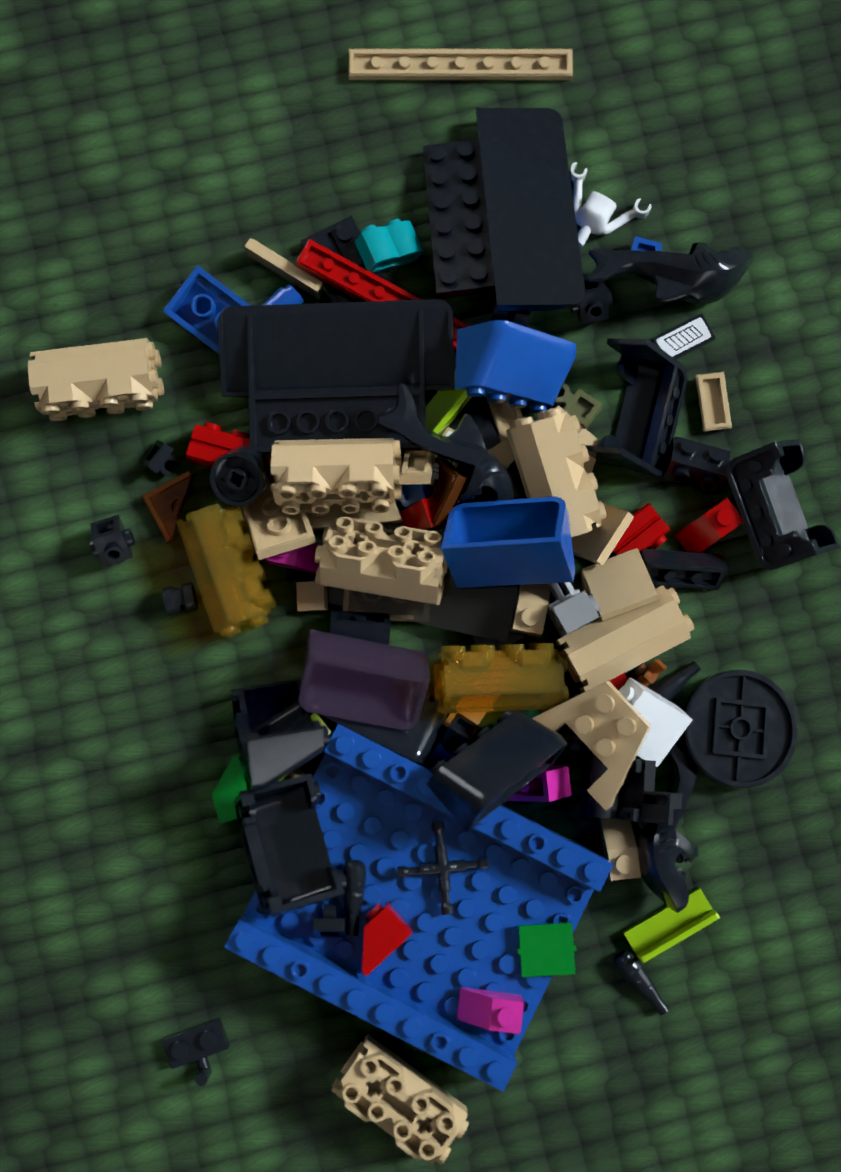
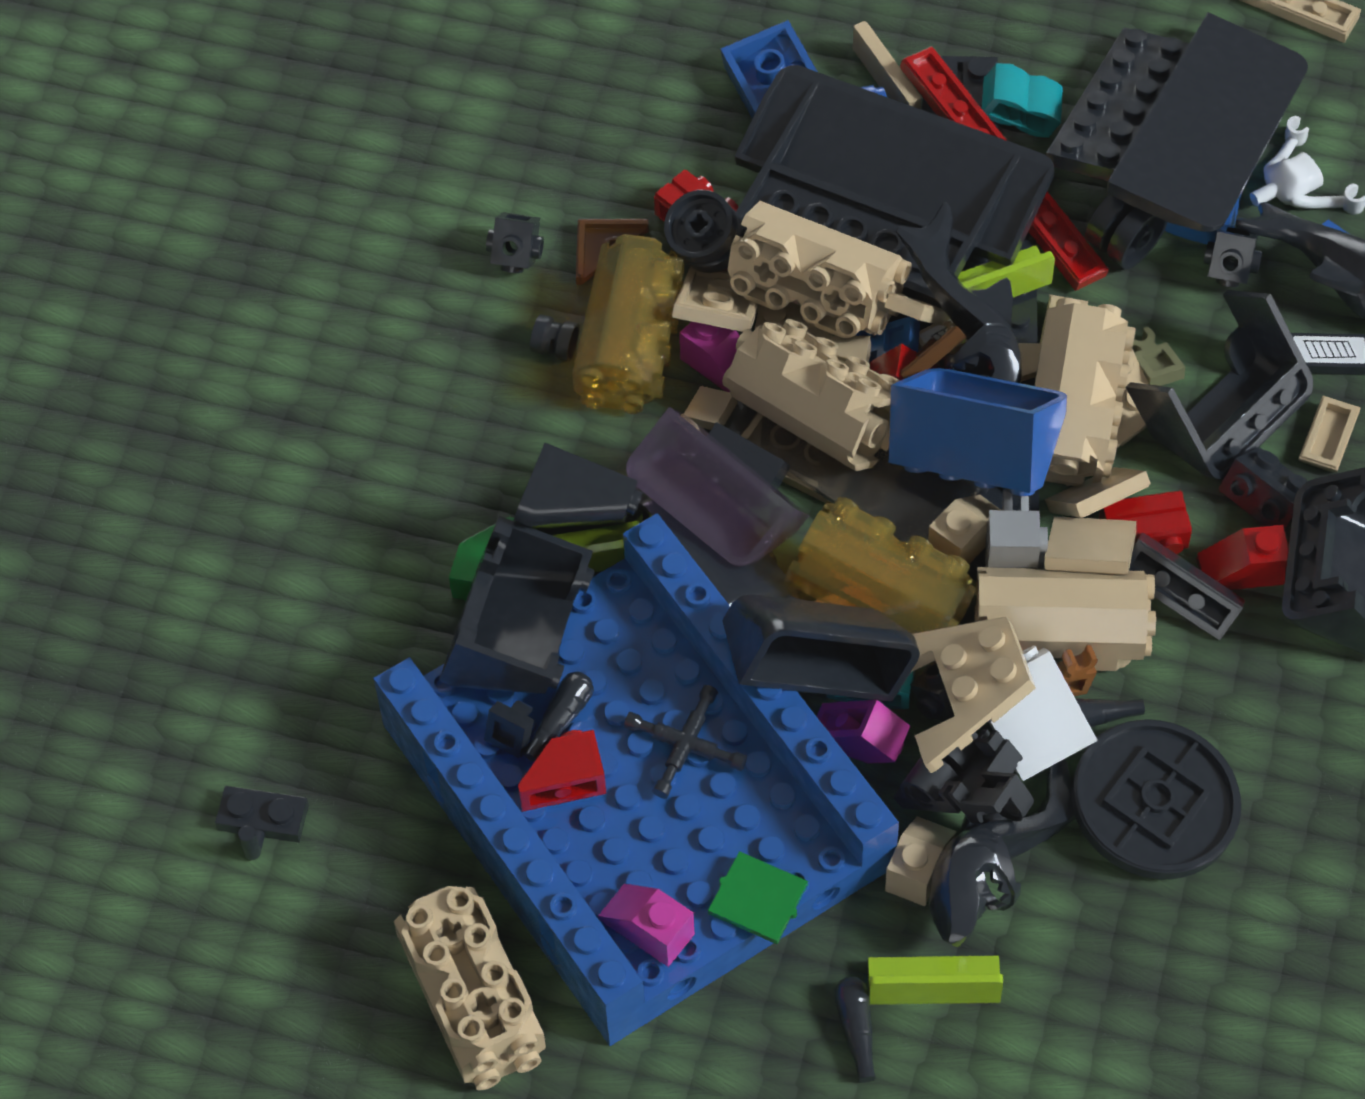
camera: 35 degrees right, 25 degrees down
tan brick [27,338,164,421] -> none
black tile [141,440,180,476] -> none
blue windscreen [455,320,576,414] -> none

